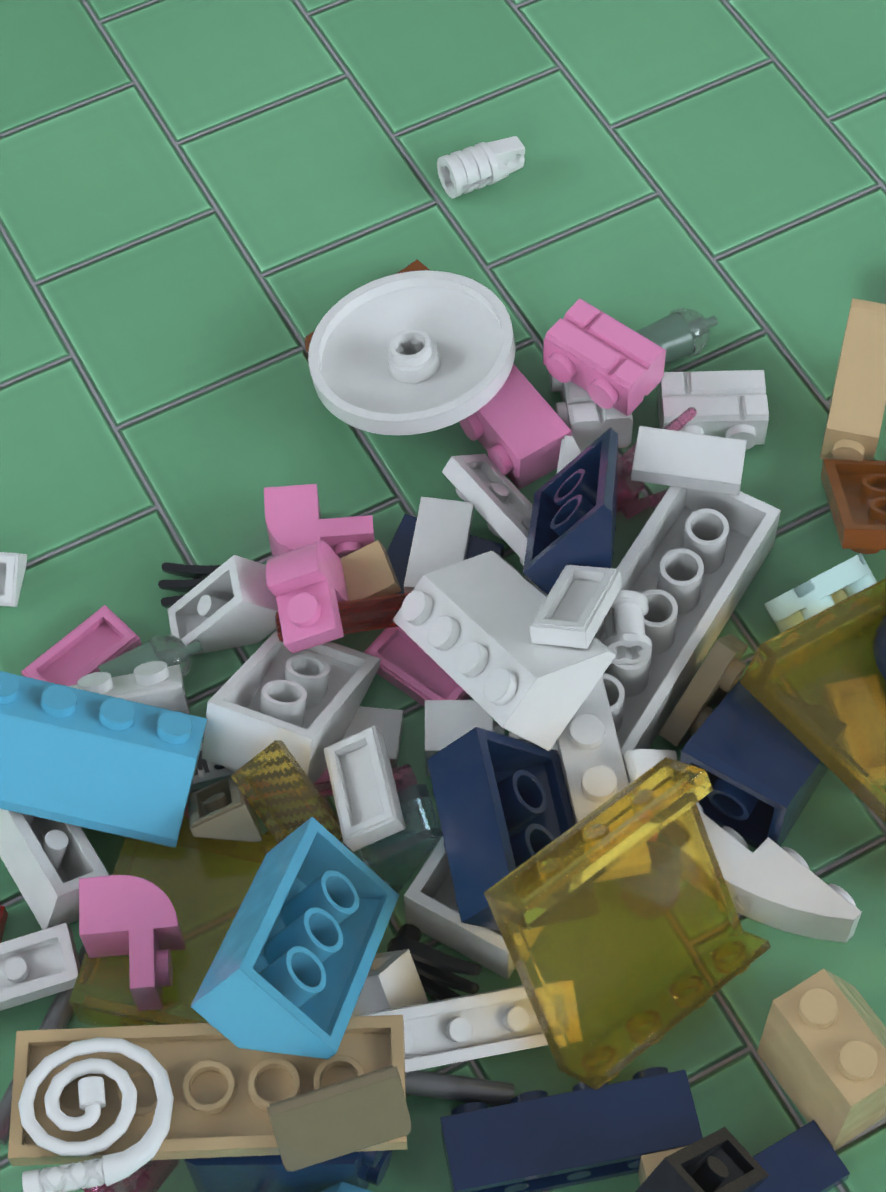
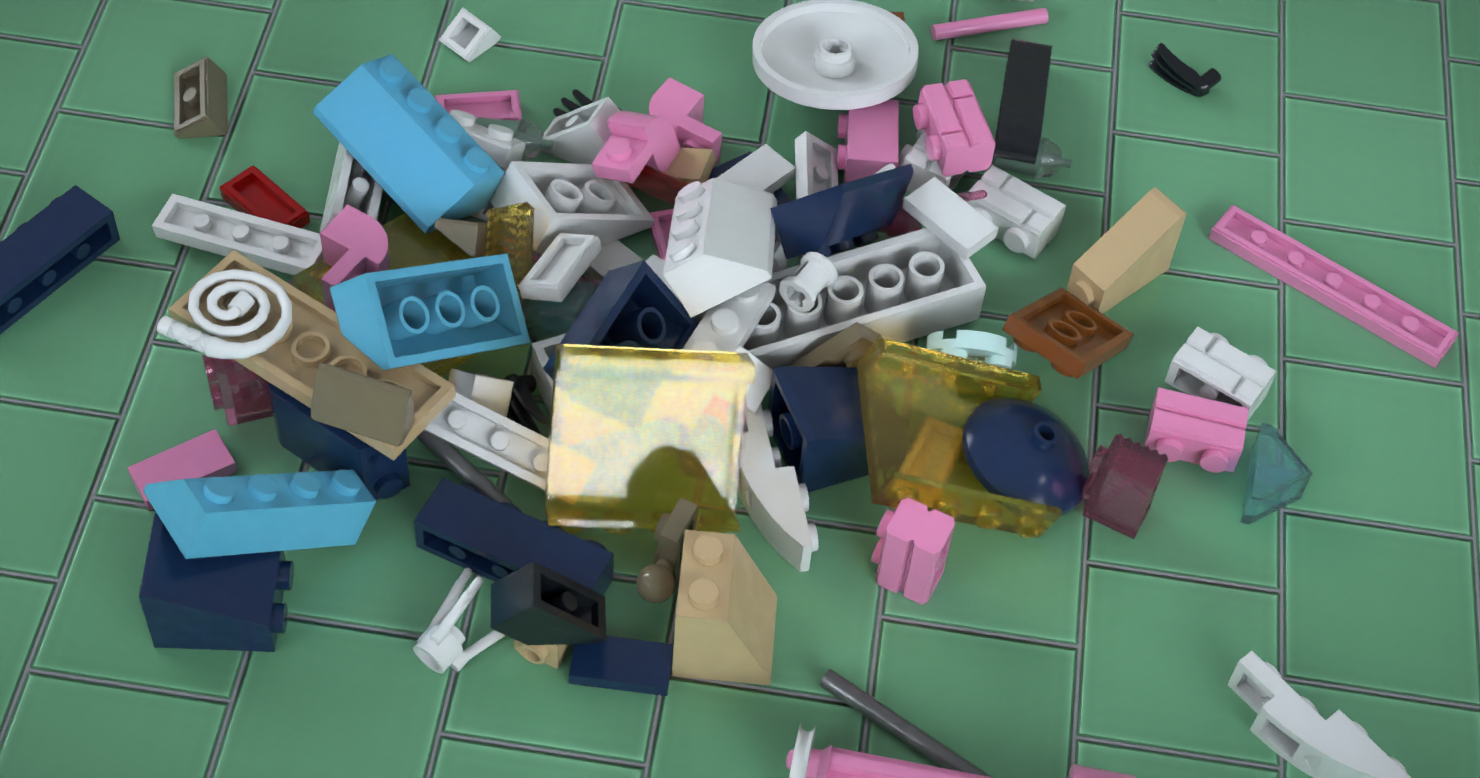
camera: 30 degrees right, 5 degrees down
white tile [529,565,622,649] -> none
none -> dark tan plate [636,498,698,603]
none -> bright pink bar [930,8,1048,41]
none -> black beam [993,39,1052,164]
none -> black piece [1149,43,1221,97]

